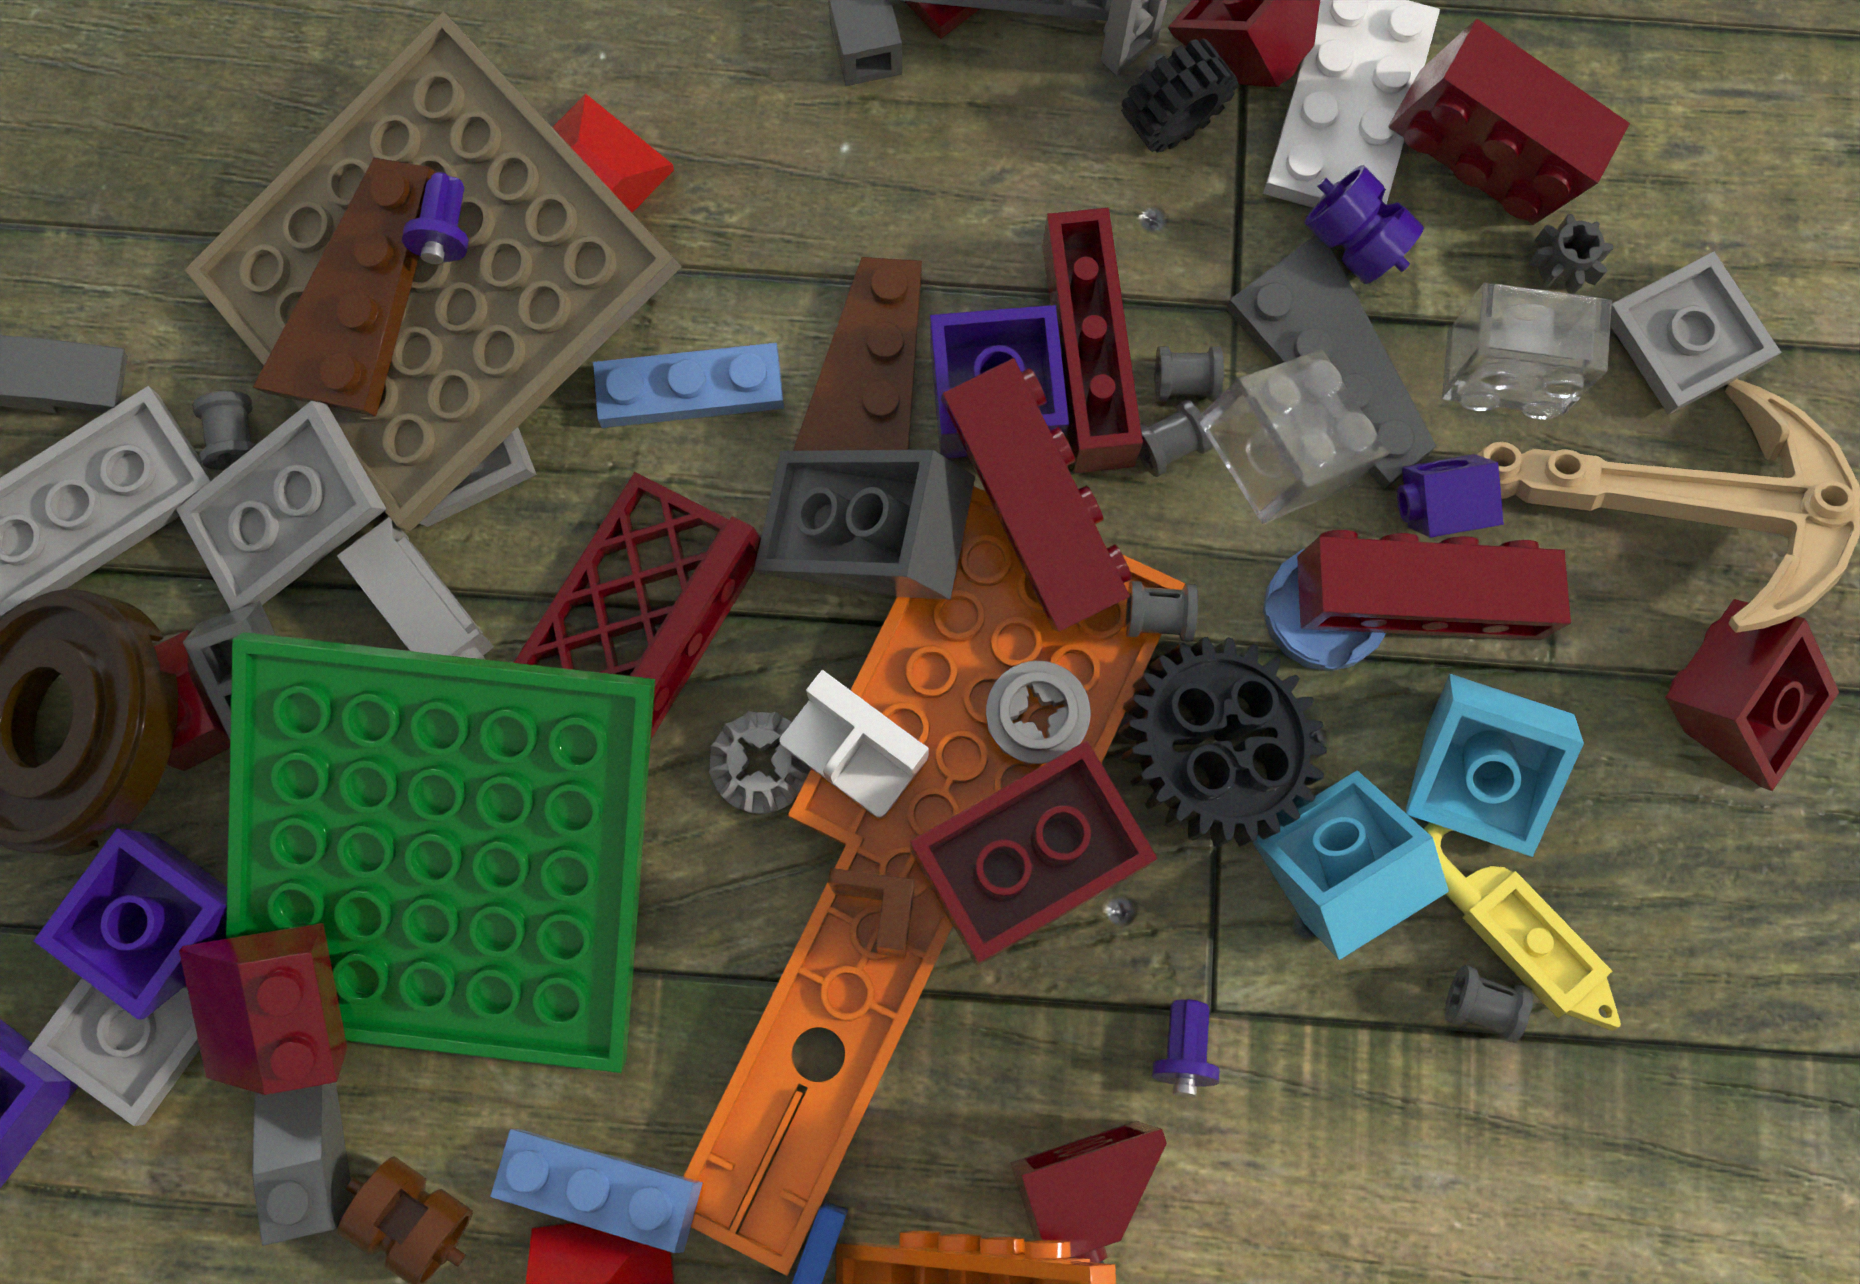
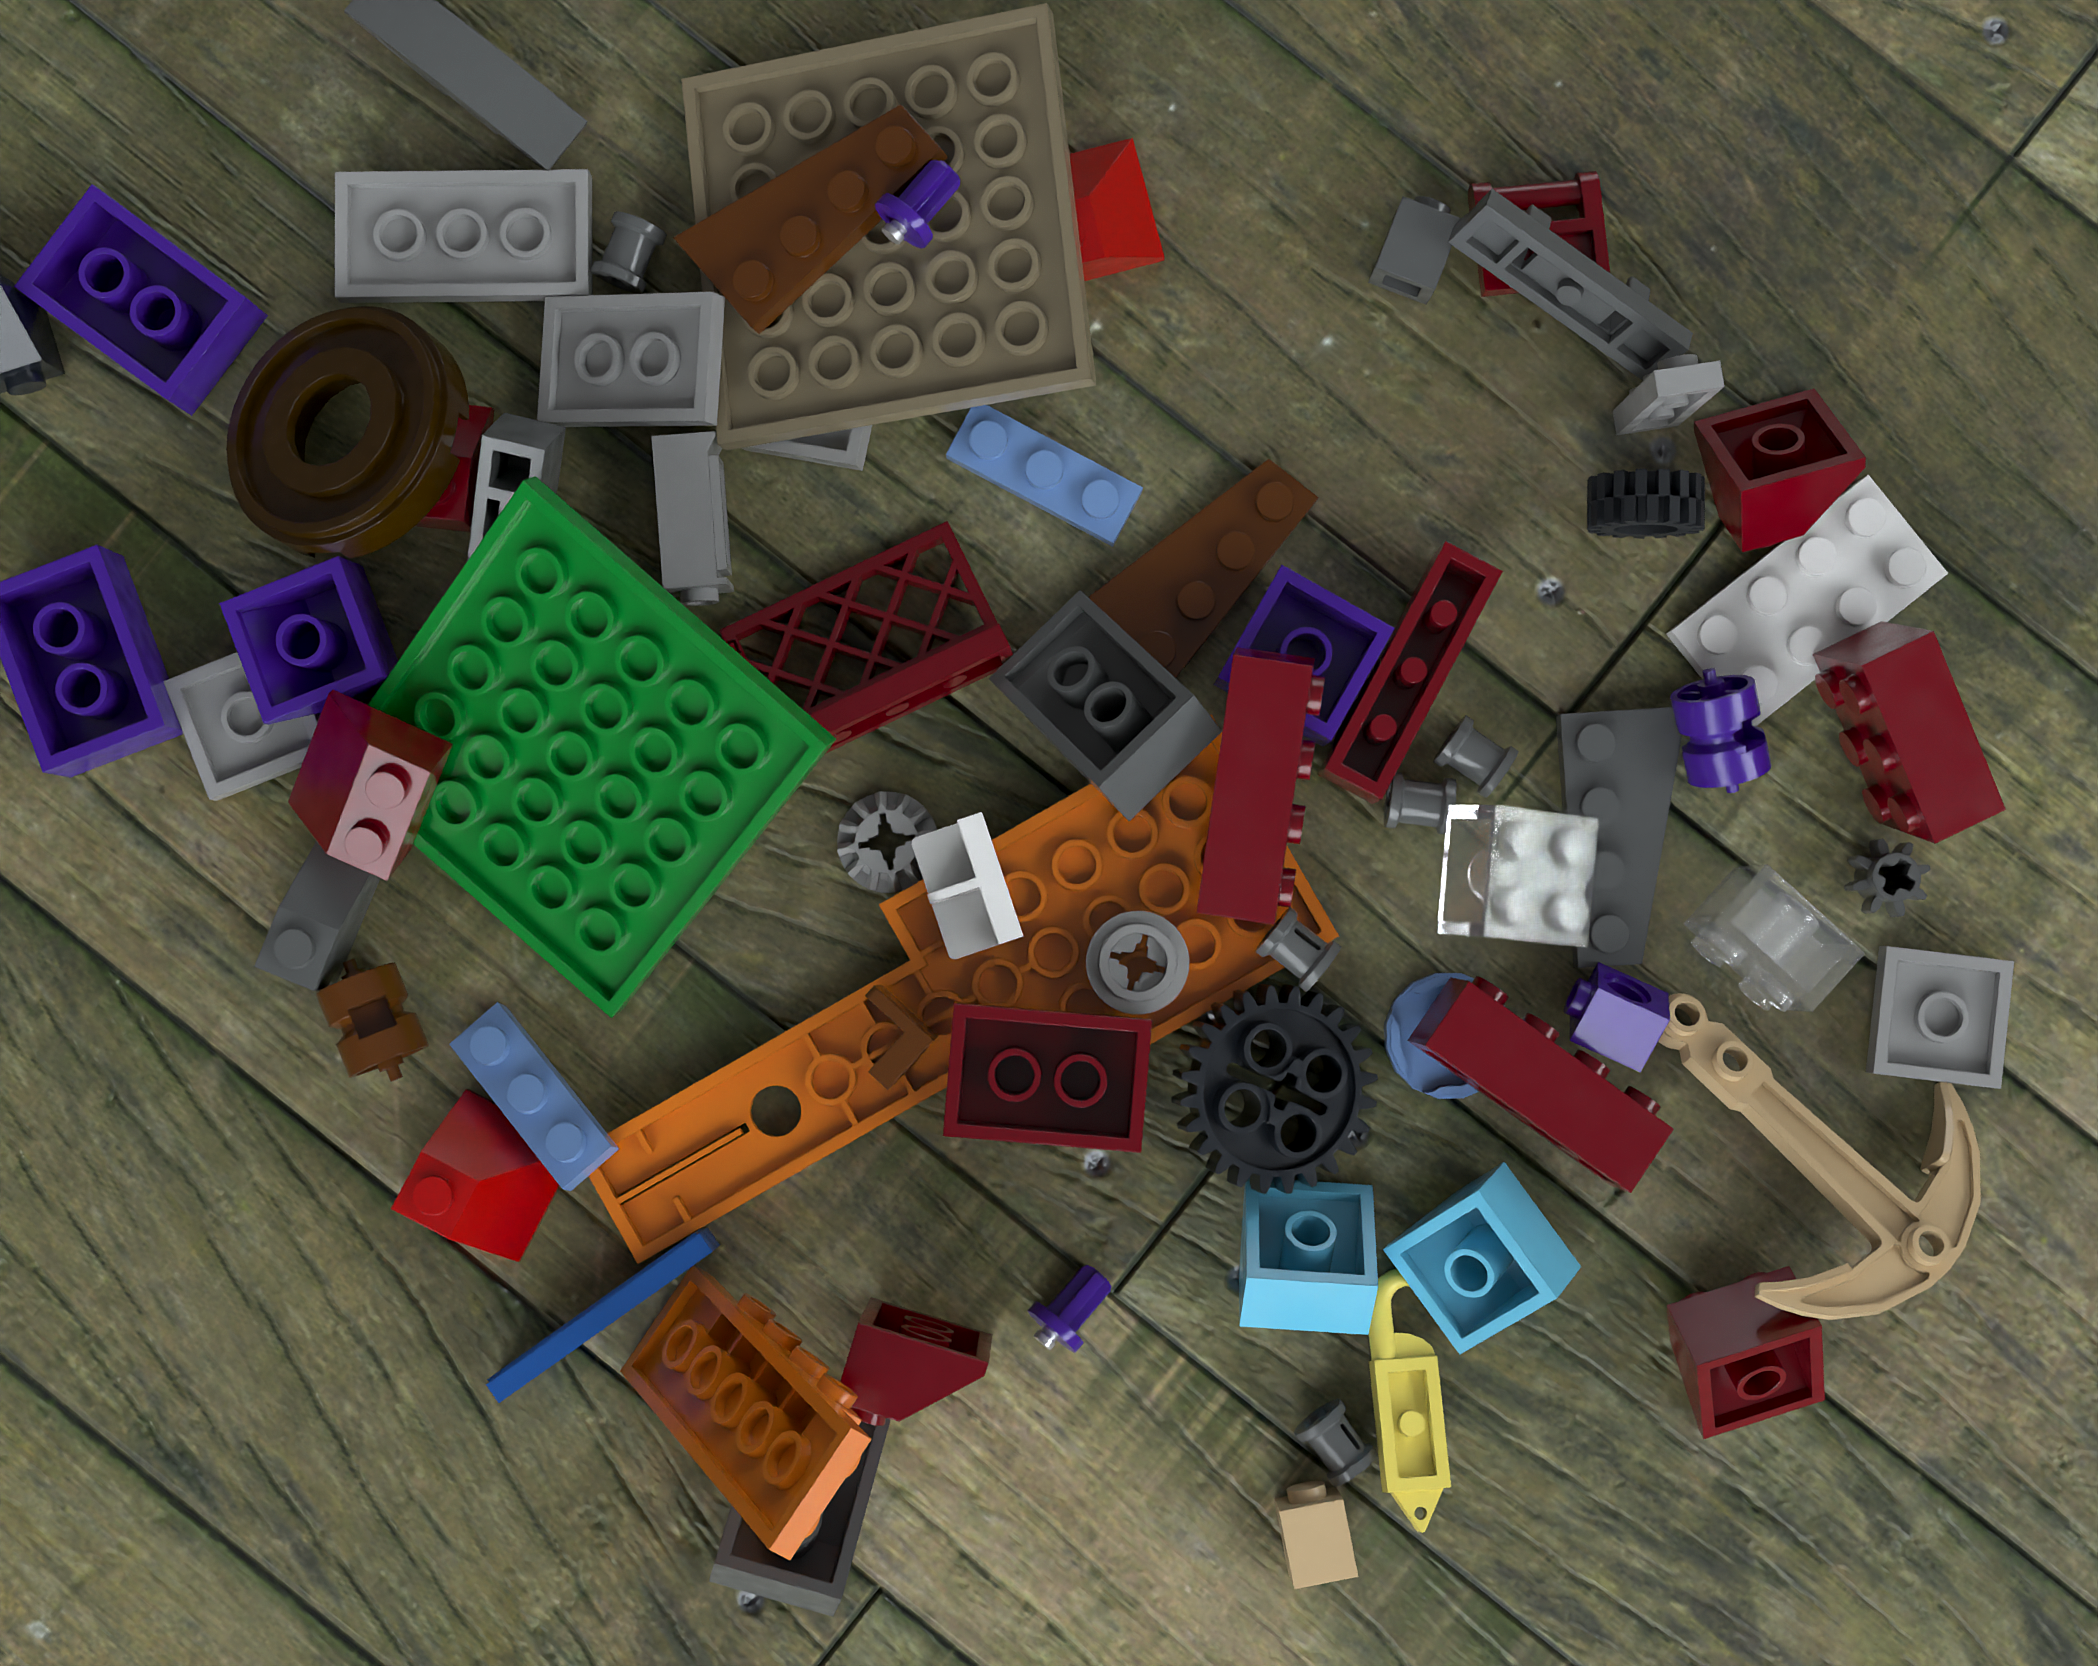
camera: 35 degrees right, 10 degrees up
none -> tan brick [1274,1481,1359,1589]

